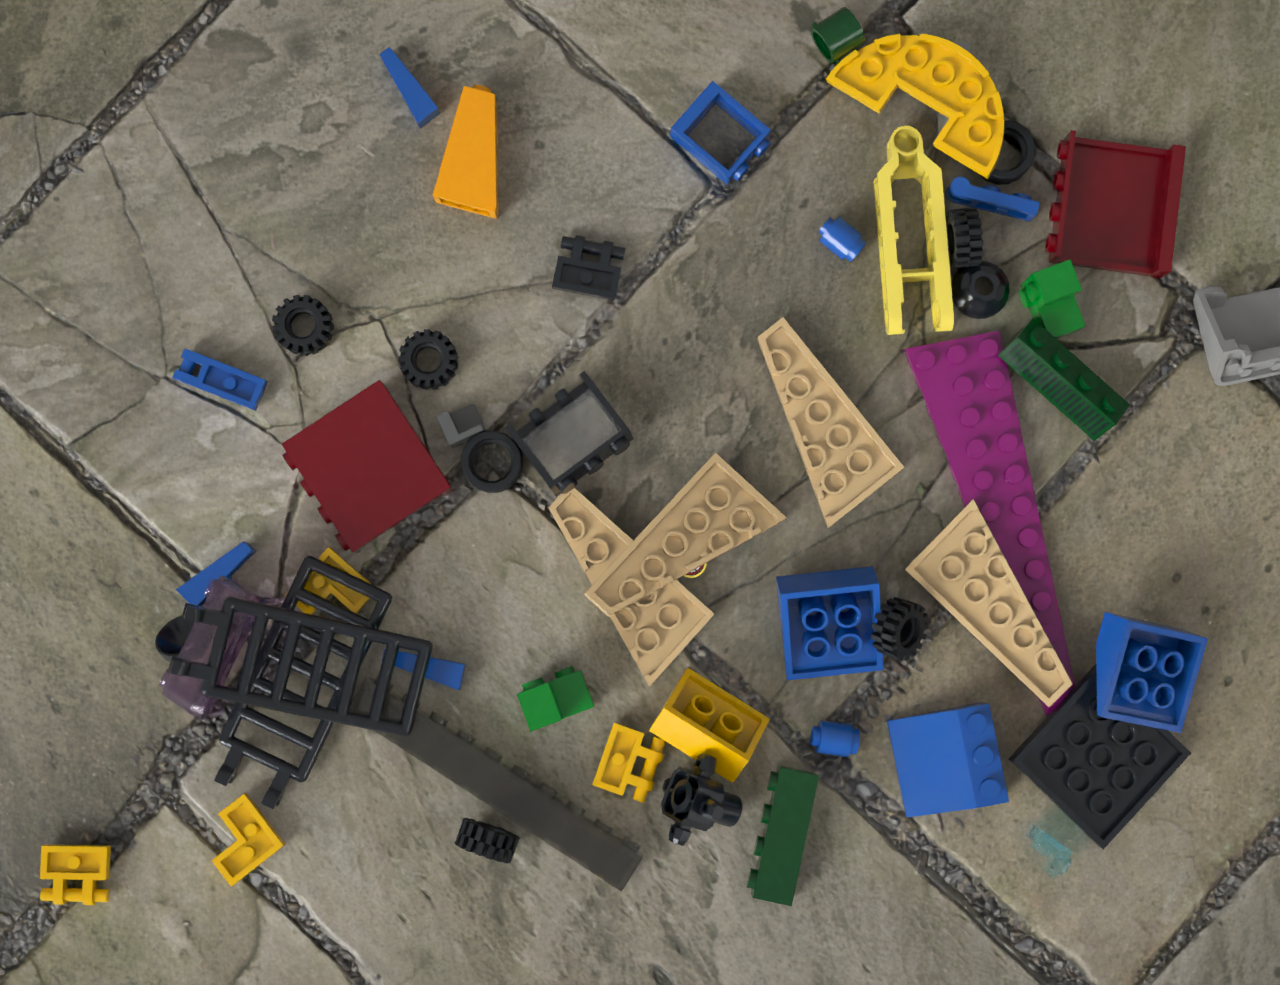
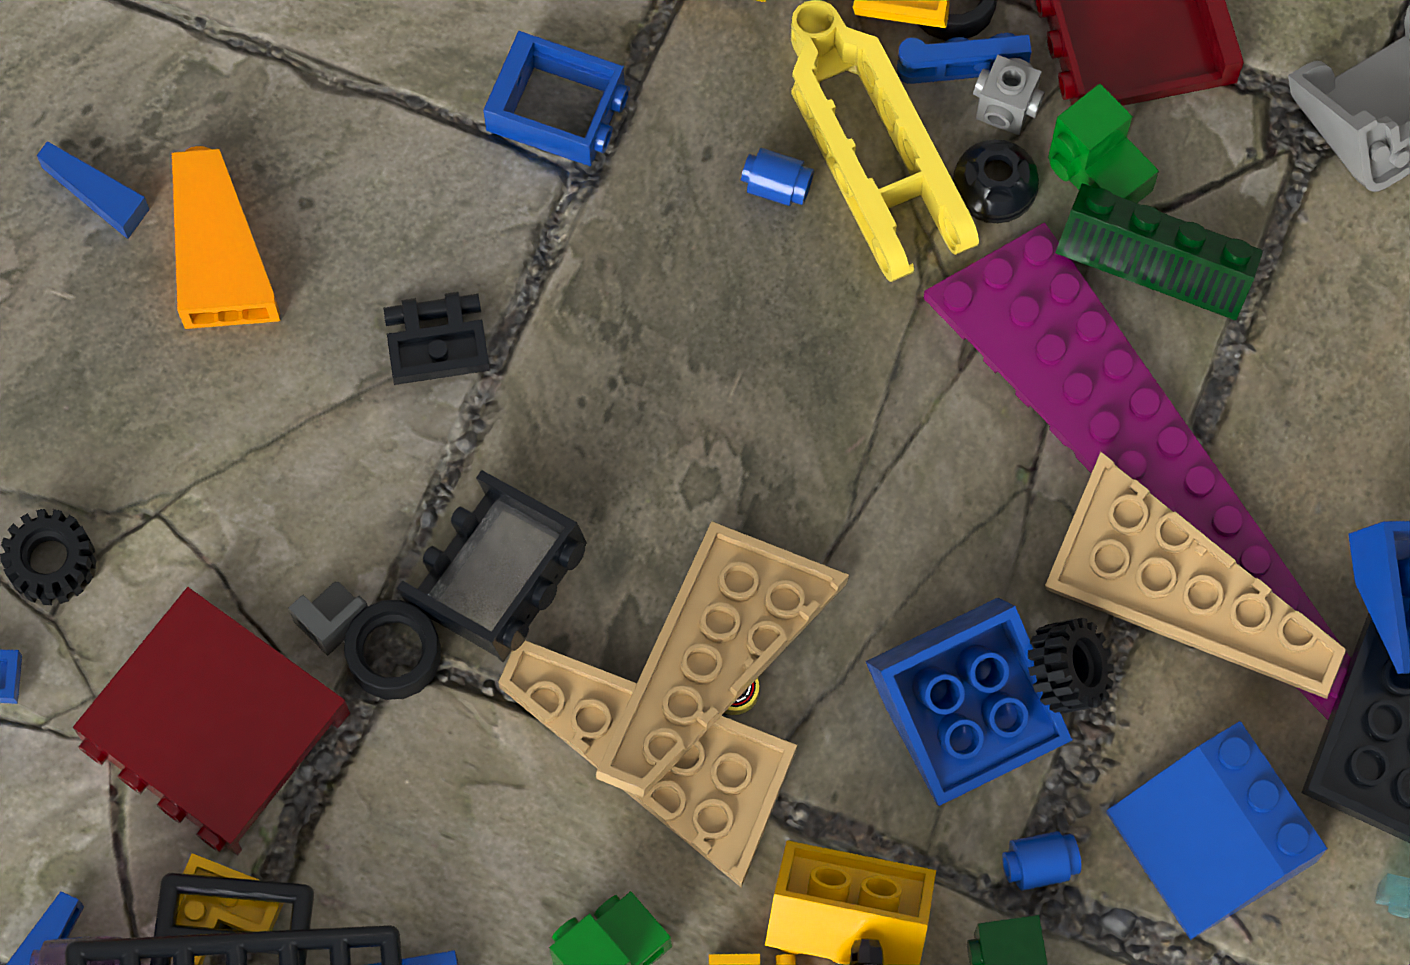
camera: 20 degrees left, 15 degrees down
black tyre [398,329,459,390] -> none
tan wing [757,317,905,528] -> none
black tyre [946,207,983,268] -> none
none -> light grey brick [973,55,1045,136]

